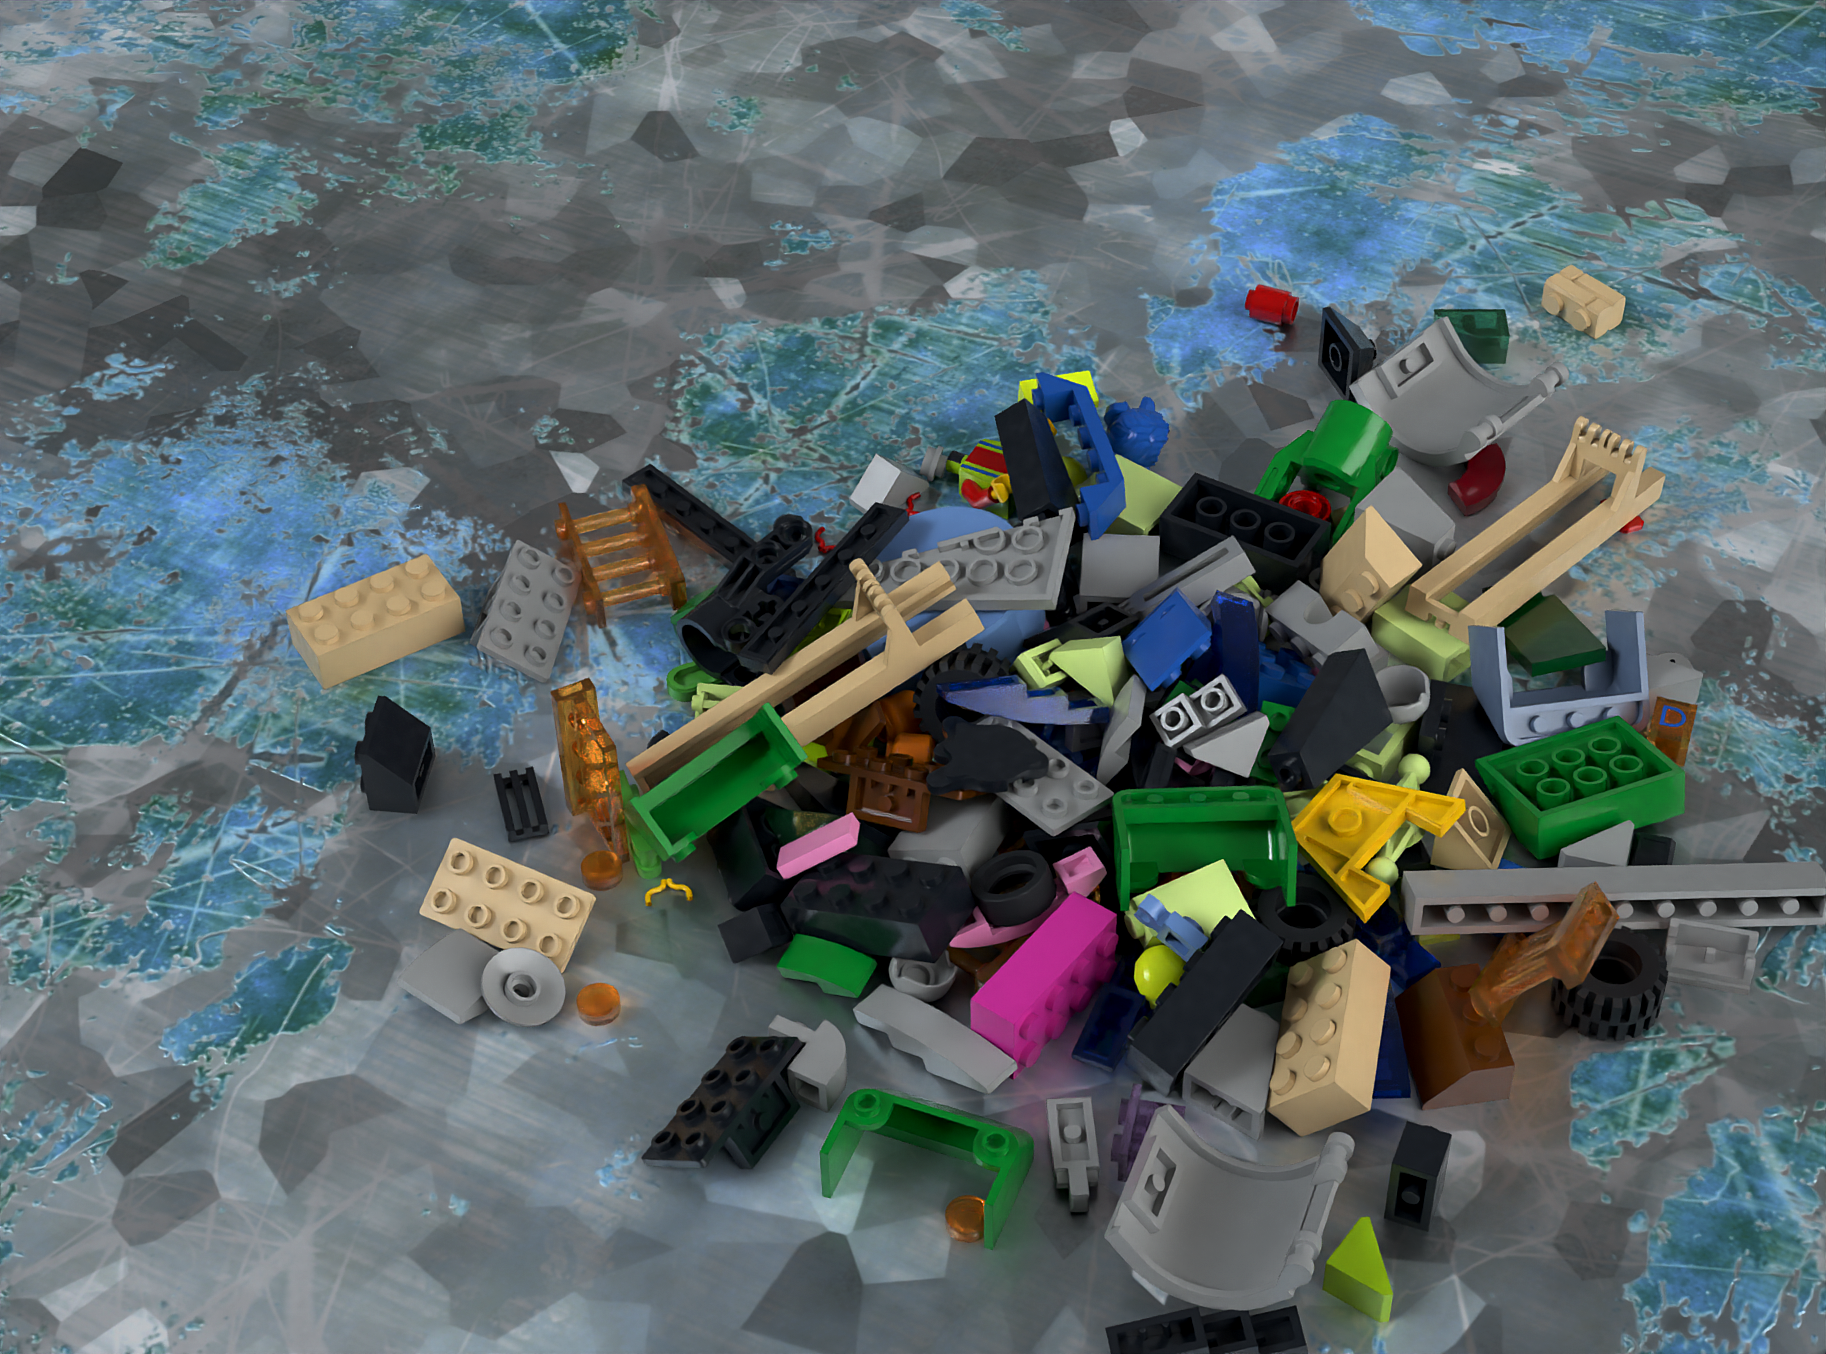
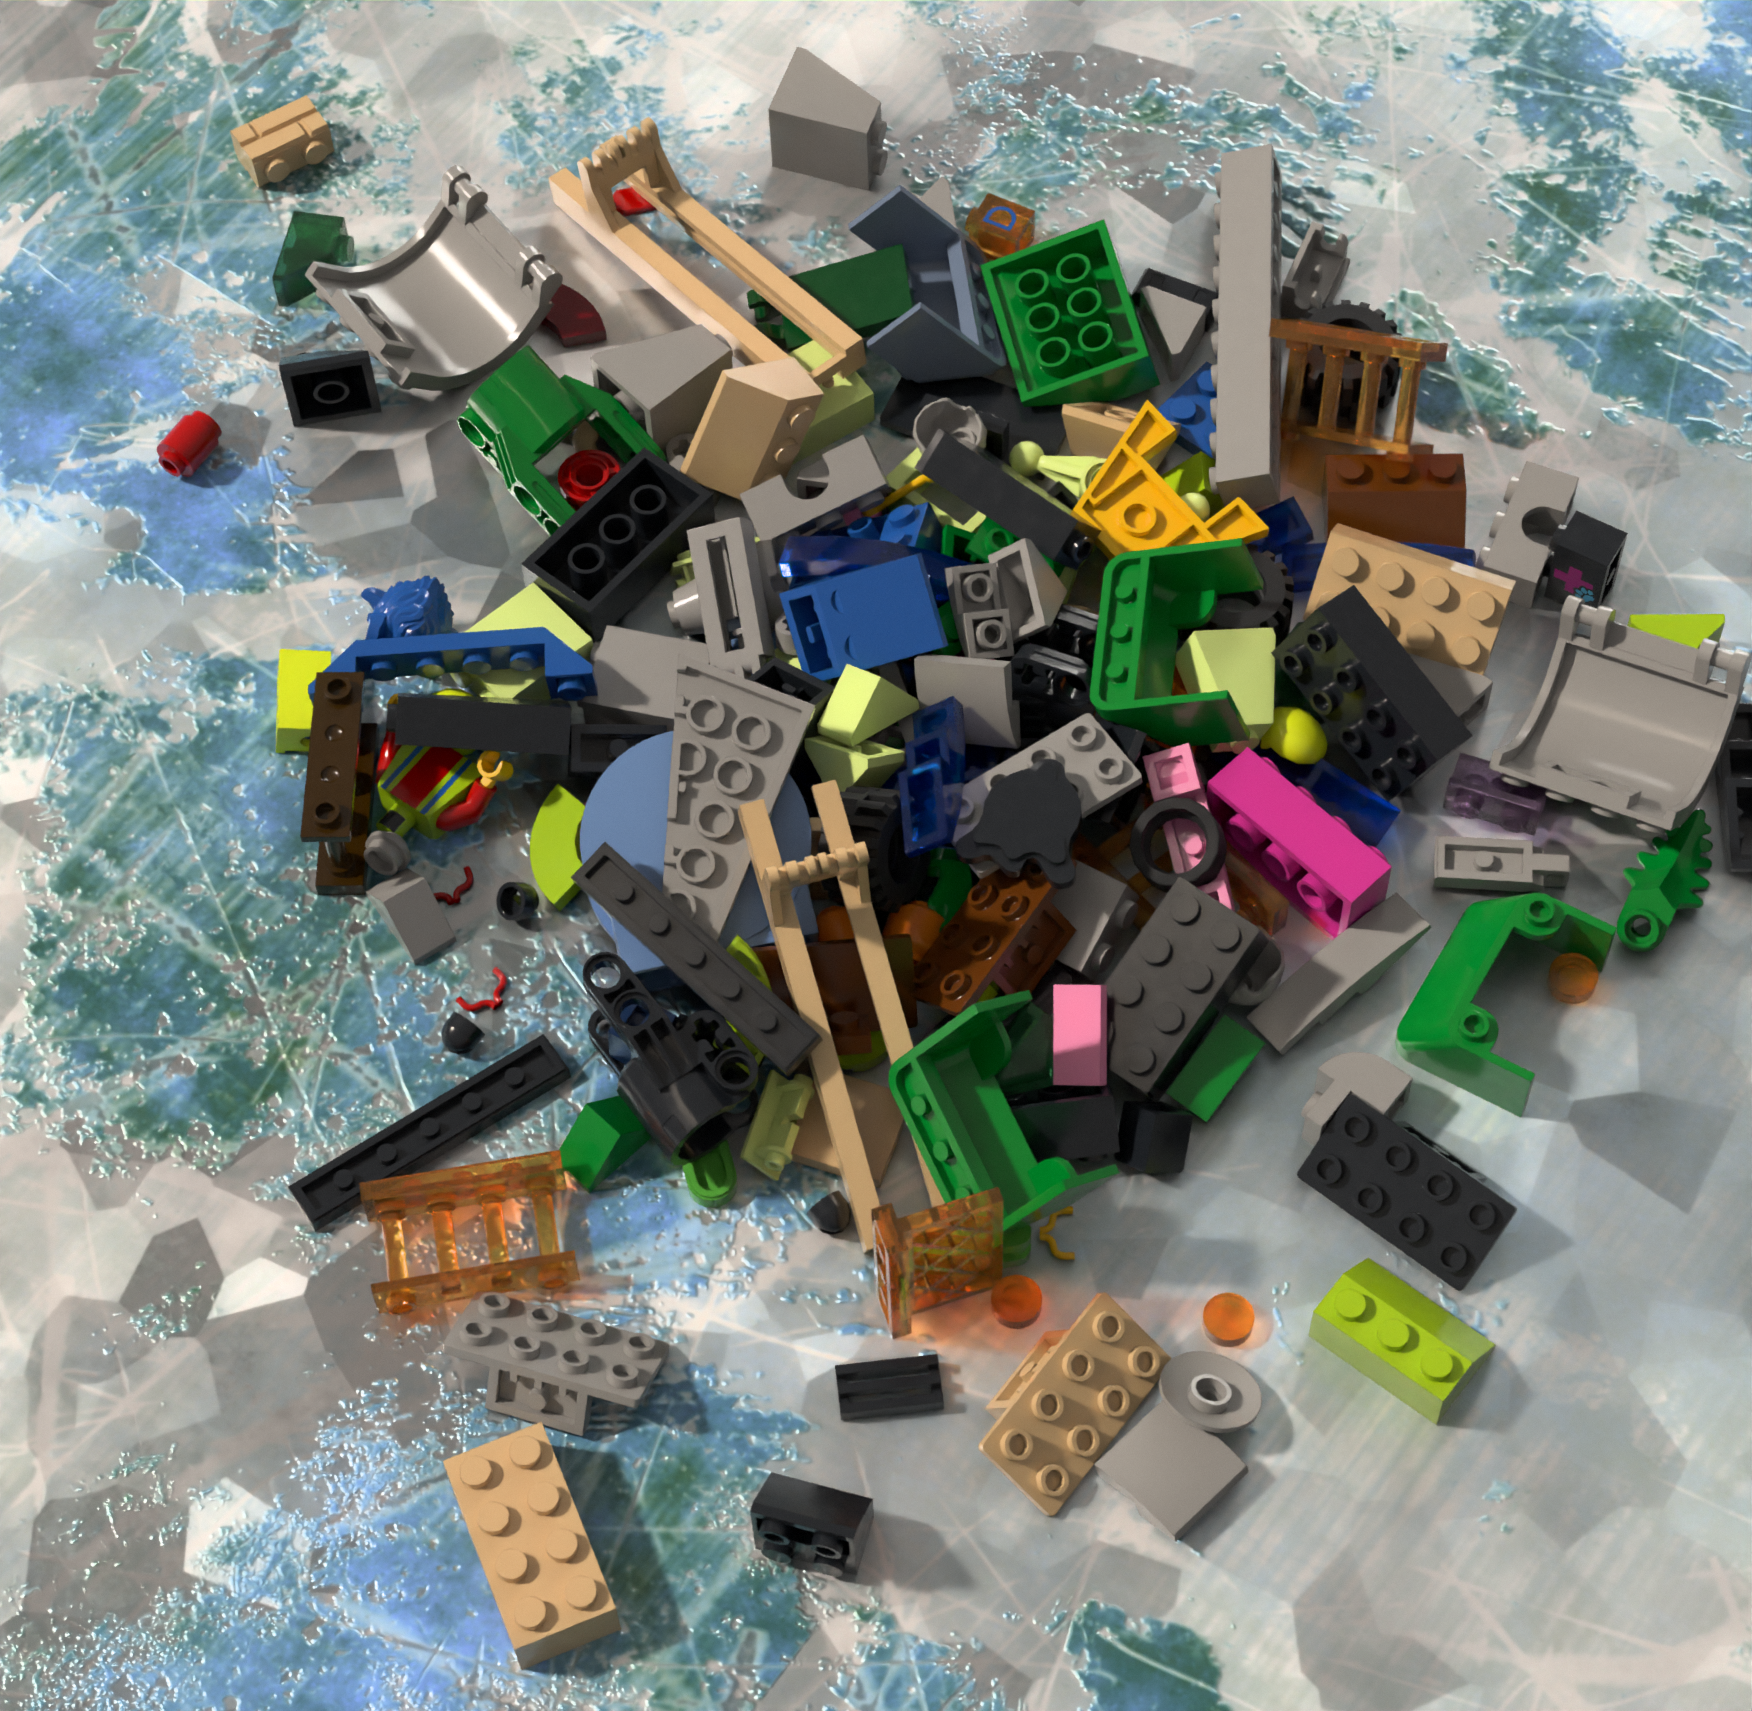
camera: 80 degrees left, 15 degrees up
medium blue plate [1134,894,1209,962] -> none
none -> dark brown fence [300,672,380,895]
none -> light grey slope [768,47,888,191]
none -> lime slope [1308,1258,1496,1425]
none -> light grey arch [1475,461,1579,609]
none -> green plant [1617,809,1713,952]

